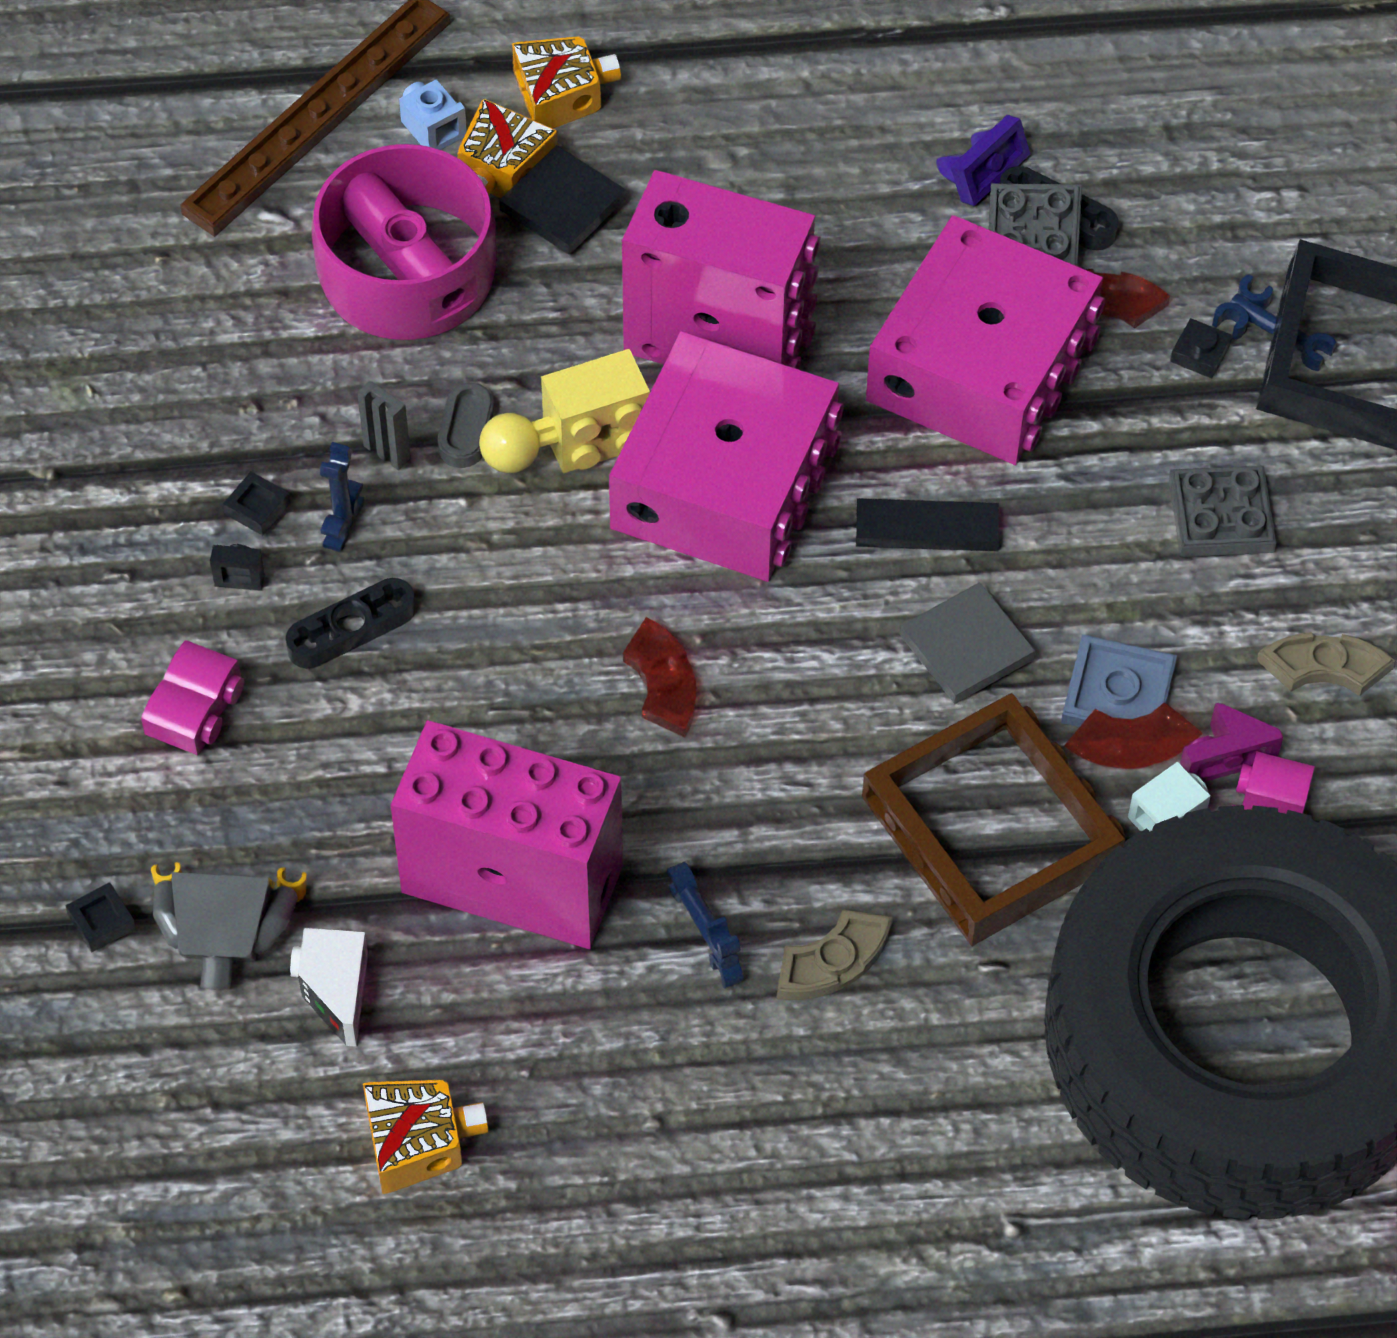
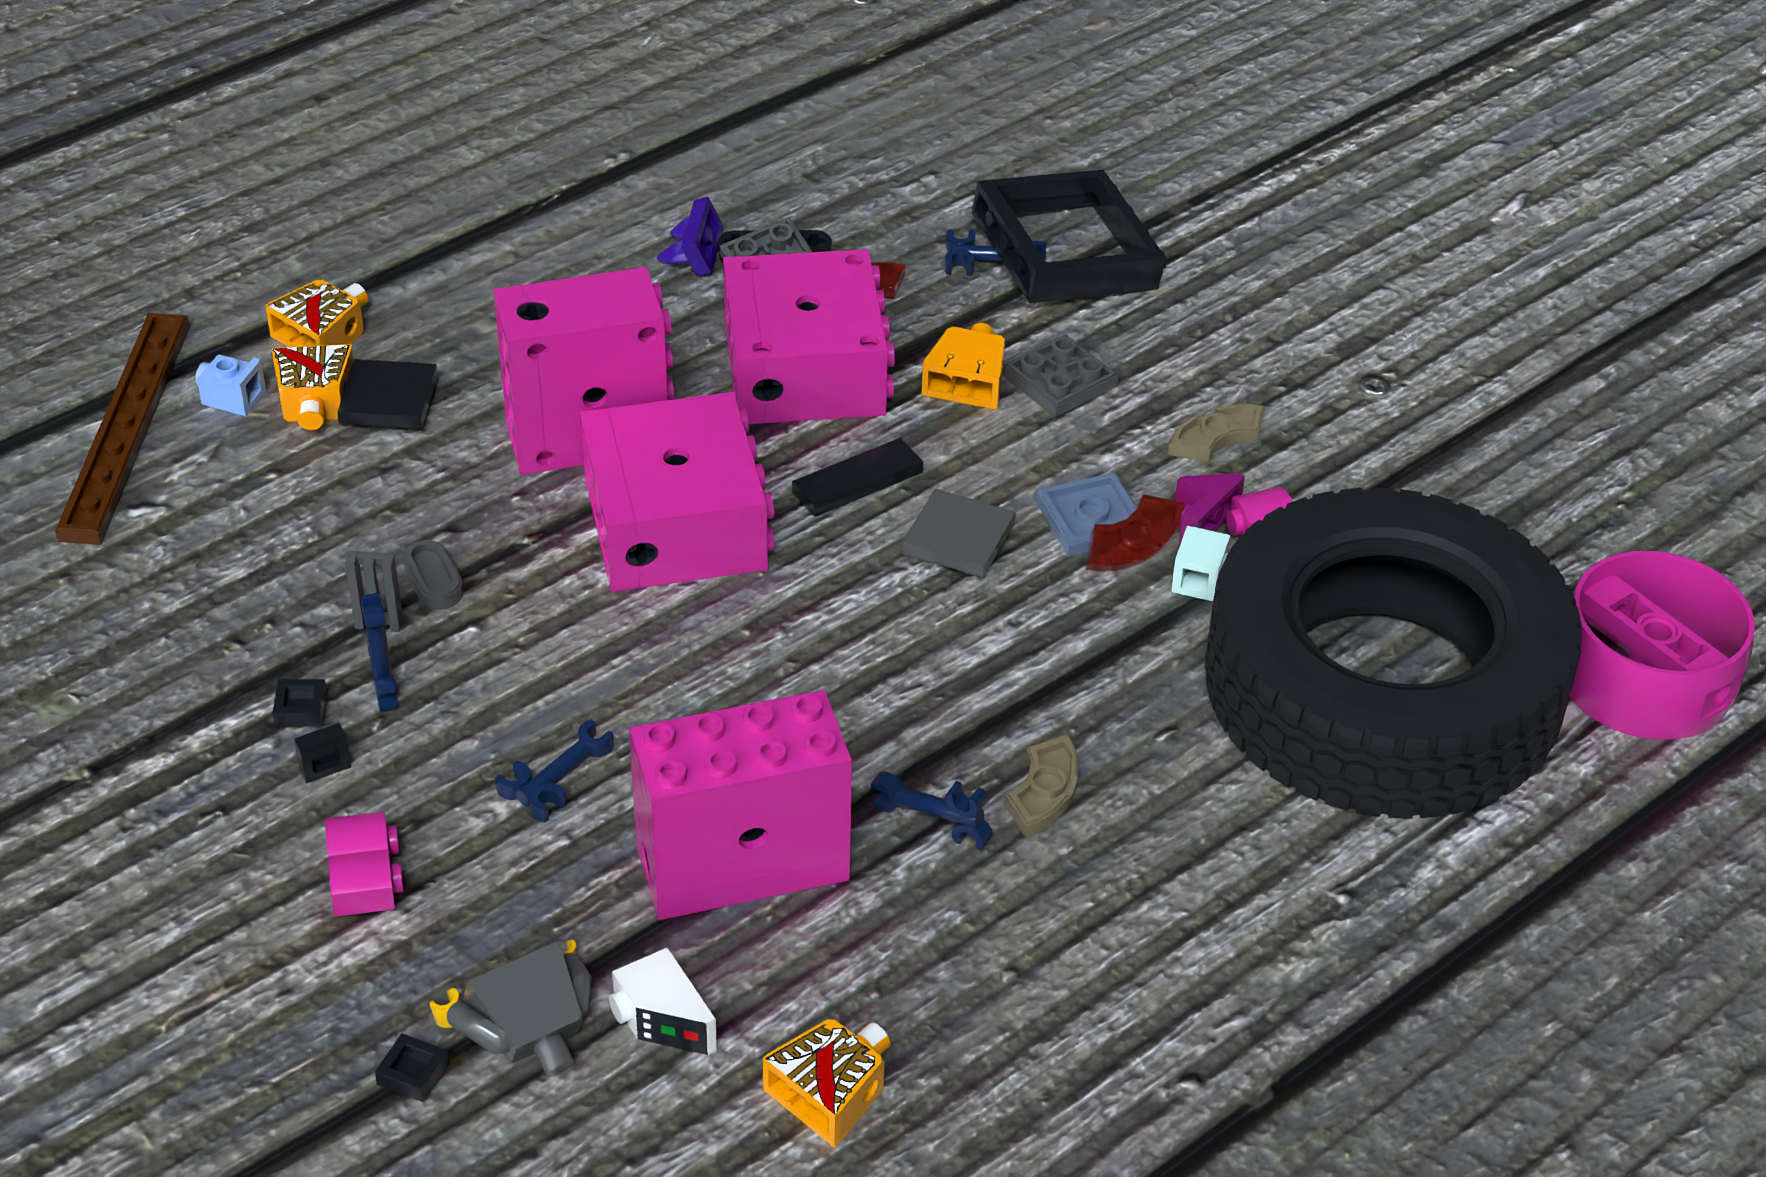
camera: 35 degrees left, 15 degrees down
black beam [285,578,415,669] -> none
dark pink cylinder [312,144,497,340] -> none
light yellow brick [479,348,650,473] -> none
clear red tile [623,617,697,738] -> none
reddish brown window [862,693,1125,946] -> none
black plate [1170,318,1232,379] -> none
none -> dark blue bar [495,719,614,823]
none -> light orange torso [921,323,1005,410]

